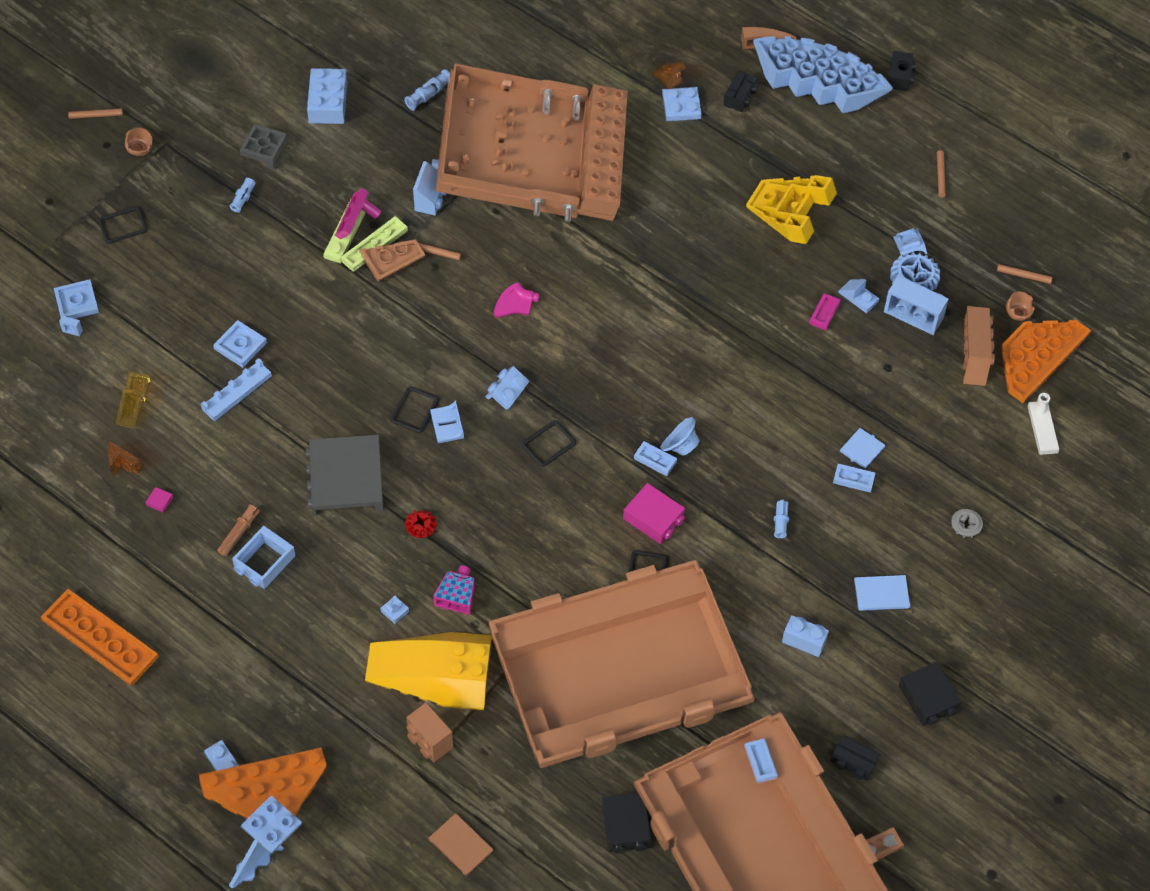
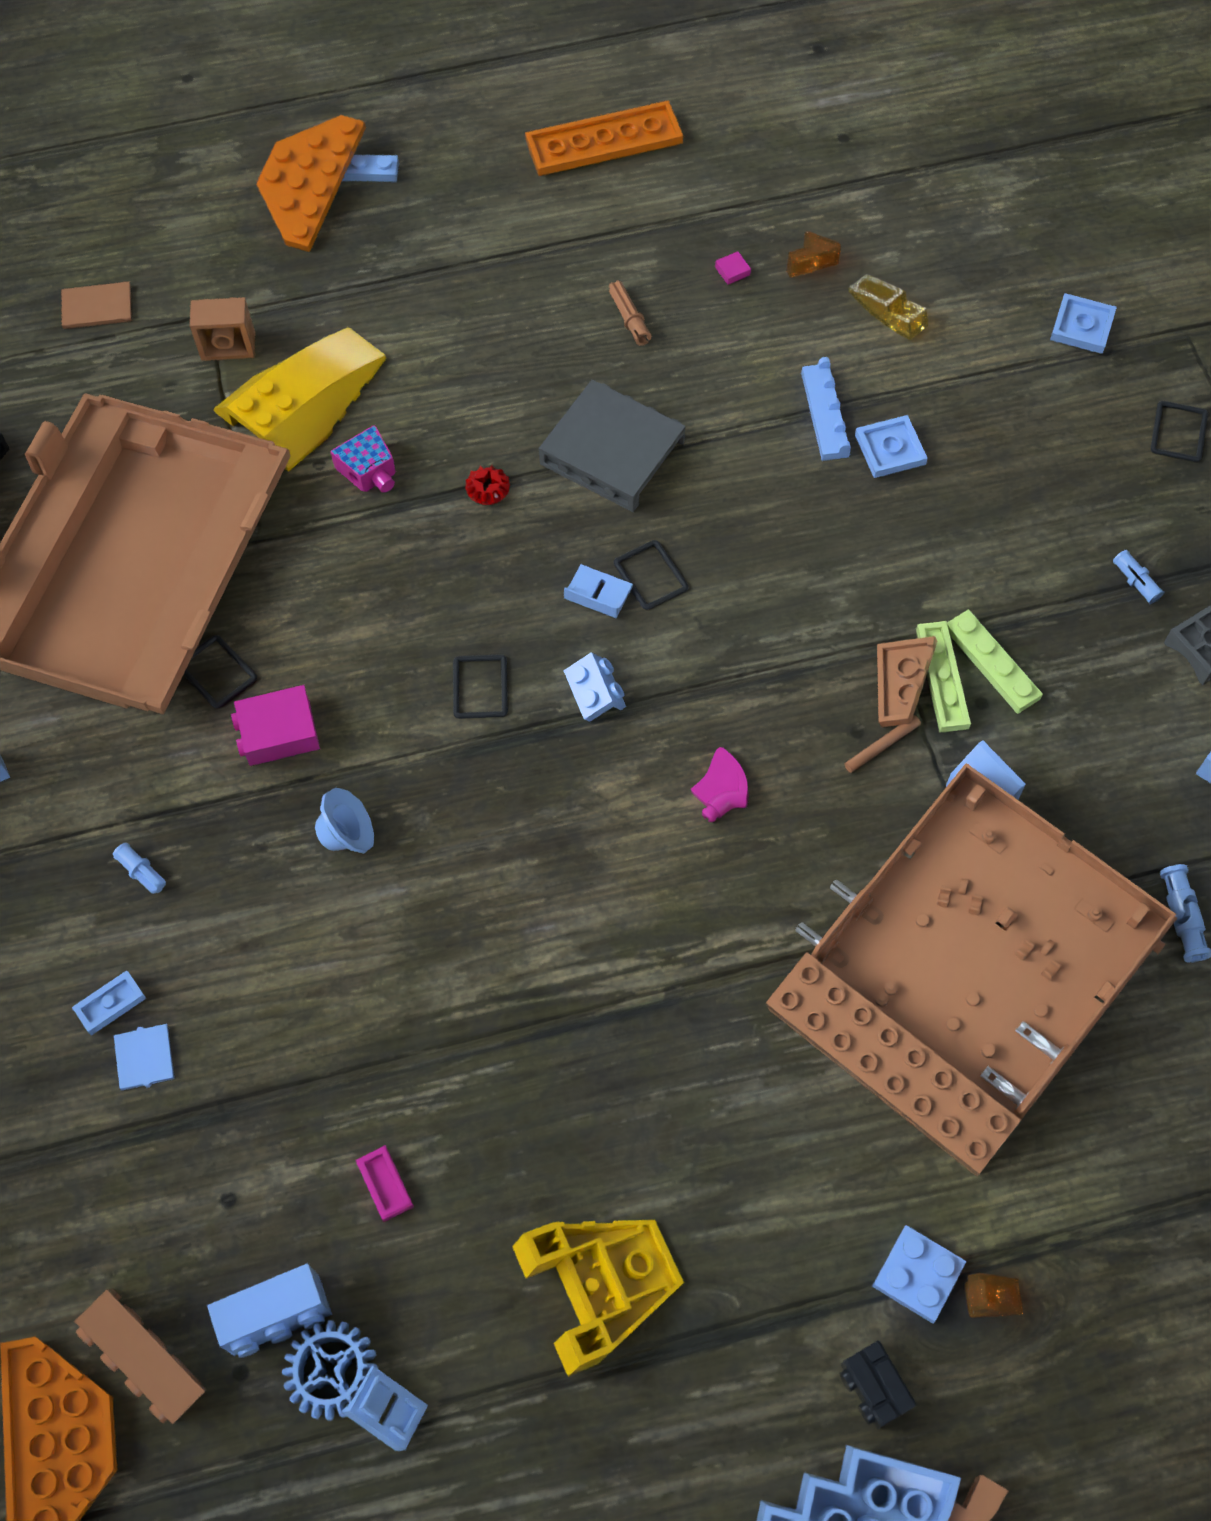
camera: 130 degrees right, 5 degrees up
light blue tile [59,316,83,336] -> none
light blue piece [229,796,302,889] -> none
light blue window [232,526,295,589] -> none
dark pink piece [335,188,381,240] -> none
light blue tile [381,596,409,624] -> none
light blue plate [634,441,677,476] -> none
light blue slope [838,279,879,314] -> none
nougat hair [1006,291,1035,321] -> none

